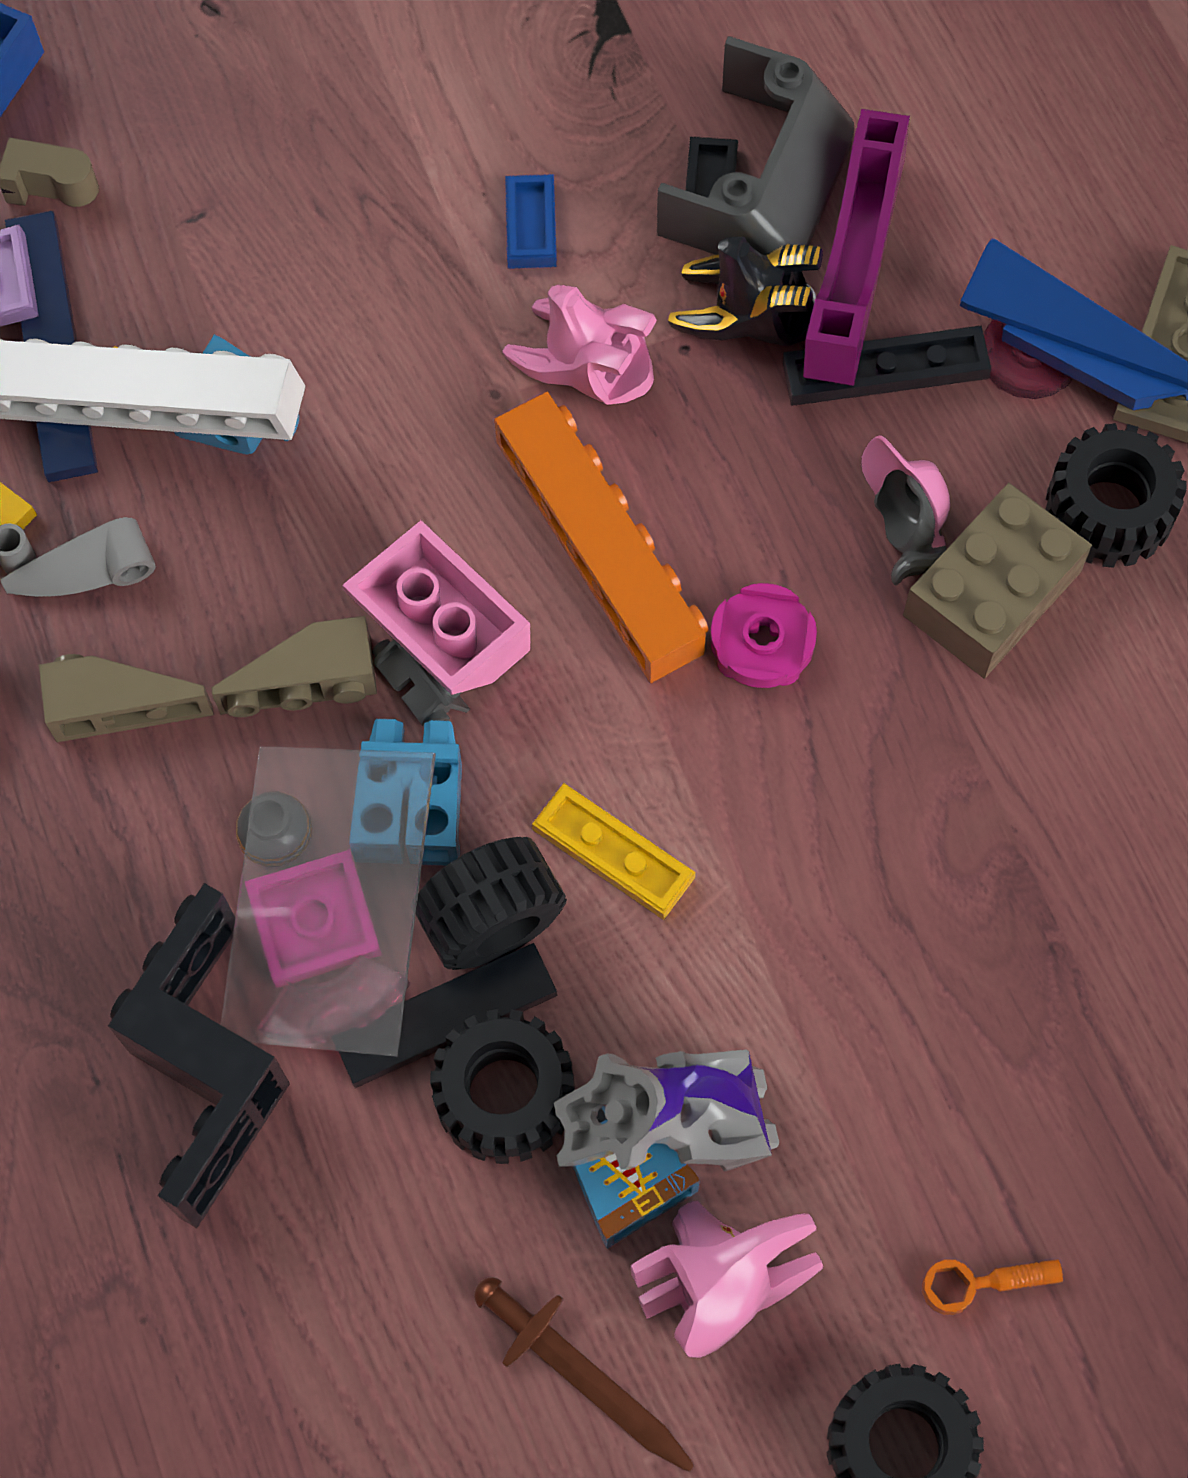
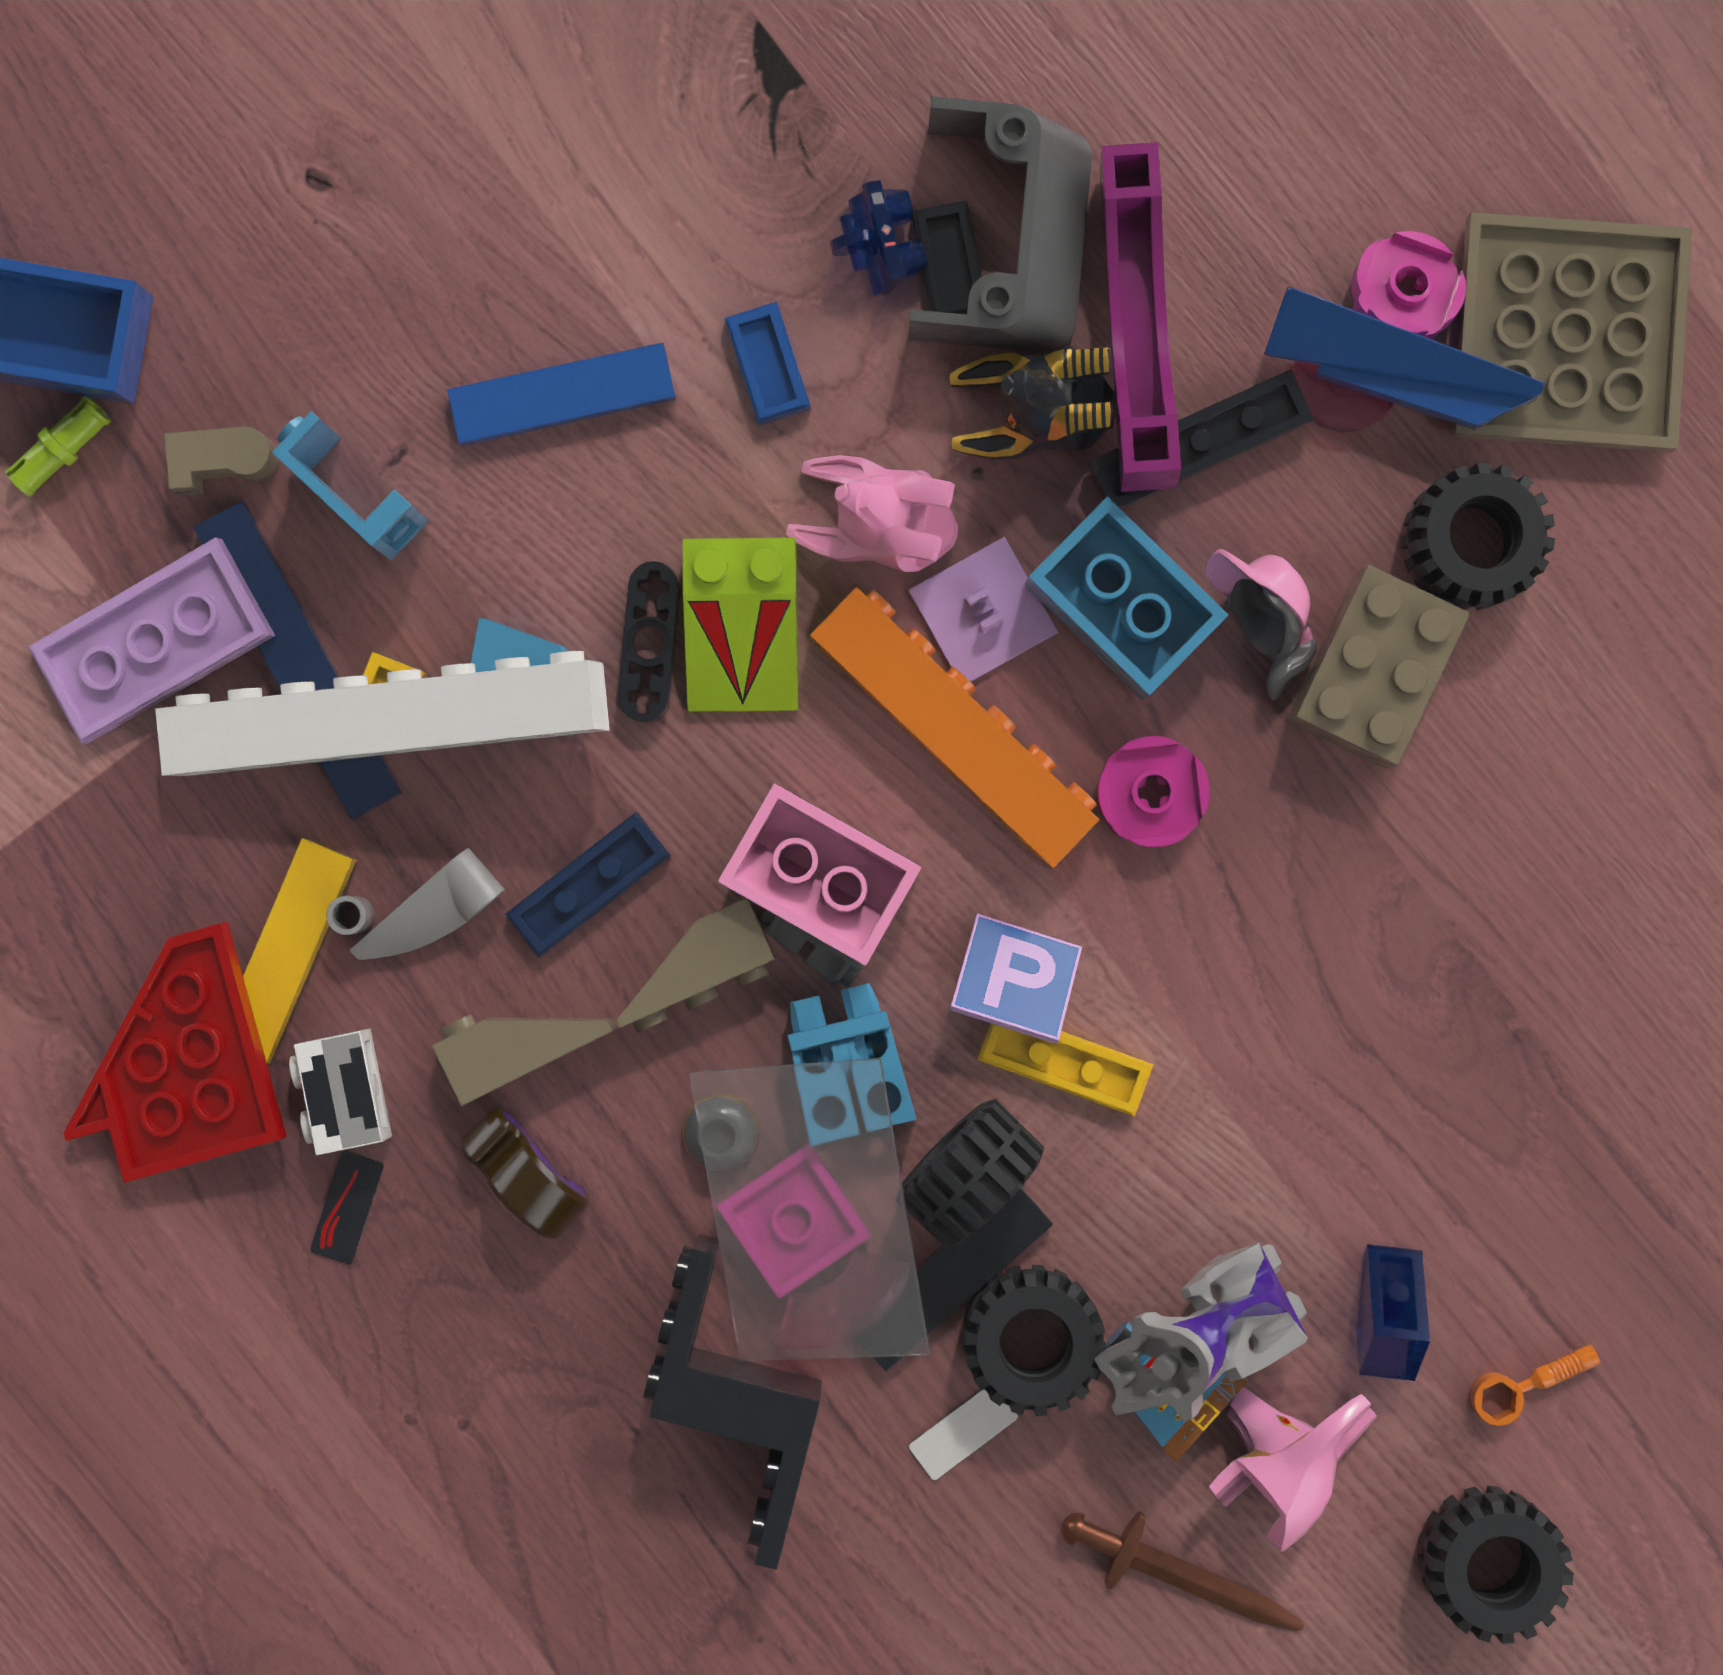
camera: 20 degrees left, 20 degrees up
none -> dark azure panel [272,411,429,561]
none -> blue tile [447,343,676,446]
none -> dark brown animal [460,1108,589,1238]
none -> dark blue tile [505,812,672,958]
none -> black beam [619,561,680,724]
none -> lime slope [683,538,798,712]
none -> clear blue hips [830,180,928,296]
none -> lavender piece [908,537,1058,682]
none -> white sticker [909,1389,1018,1480]
none -> piece [950,913,1082,1044]
none -> dark azure brick [1024,496,1228,701]
none -> dark pink plate [1351,231,1466,340]
none -> clear blue slope [1356,1244,1430,1381]

